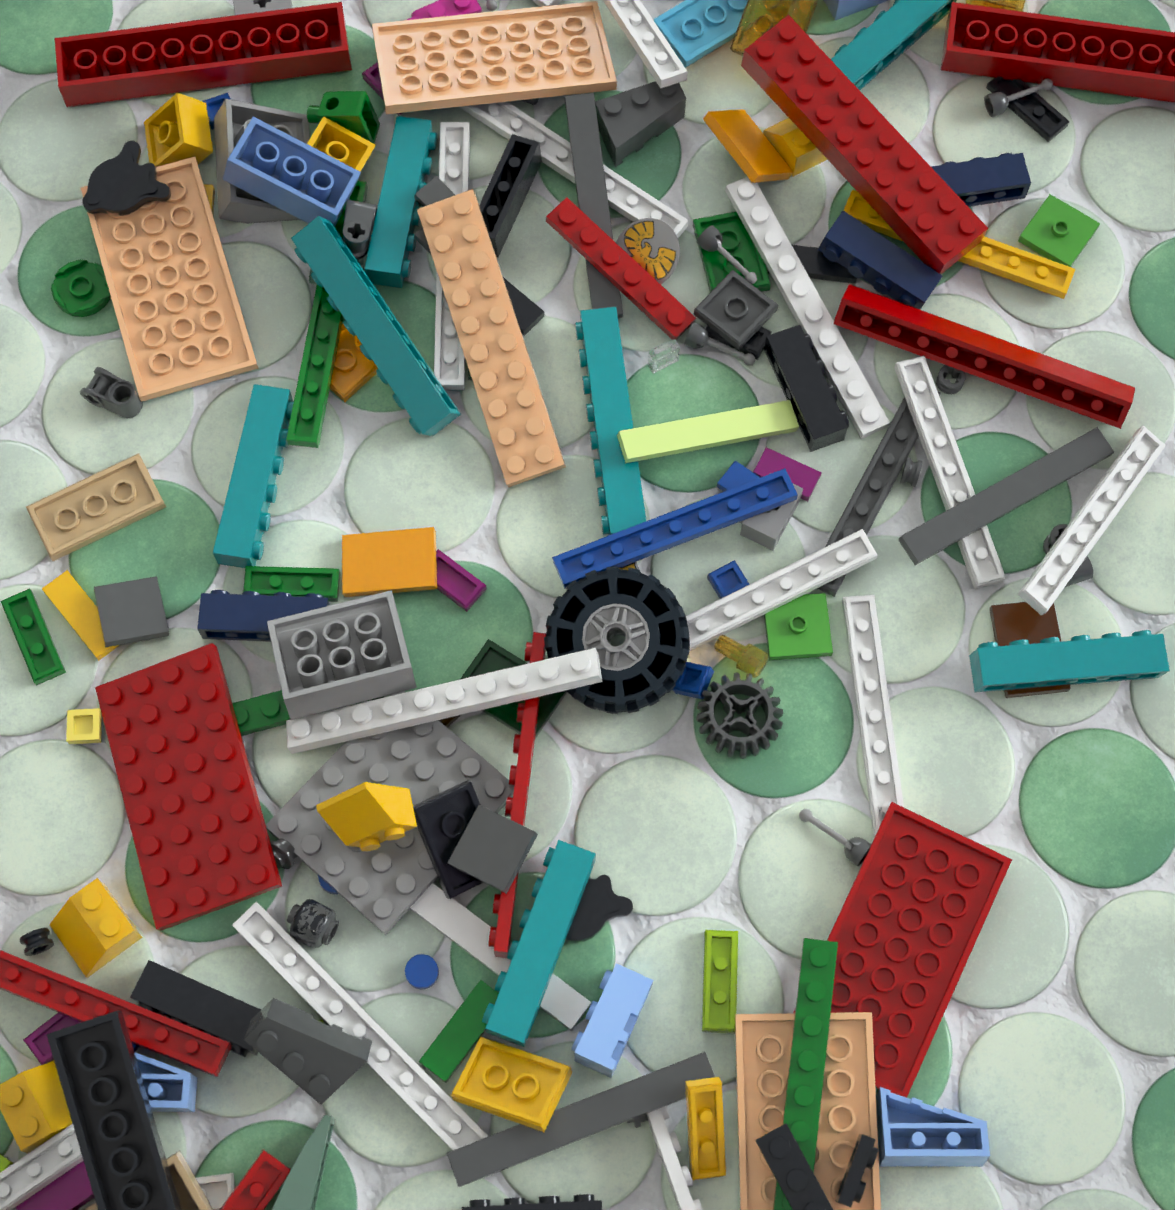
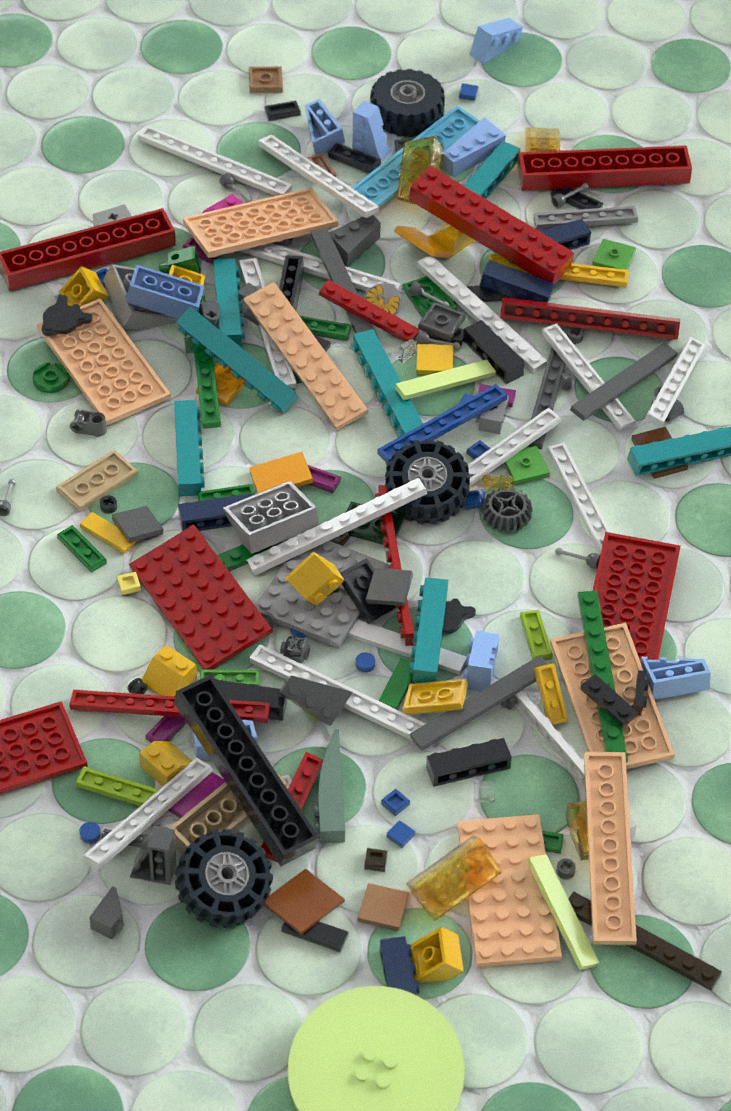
camera: 15 degrees left, 20 degrees down
none -> black bush [100,495,117,514]
none -> bright green tile [200,670,260,686]
none -> green tile [300,316,351,341]
none -> yellow tile [416,344,453,375]
none -> light grey plate [533,206,638,230]

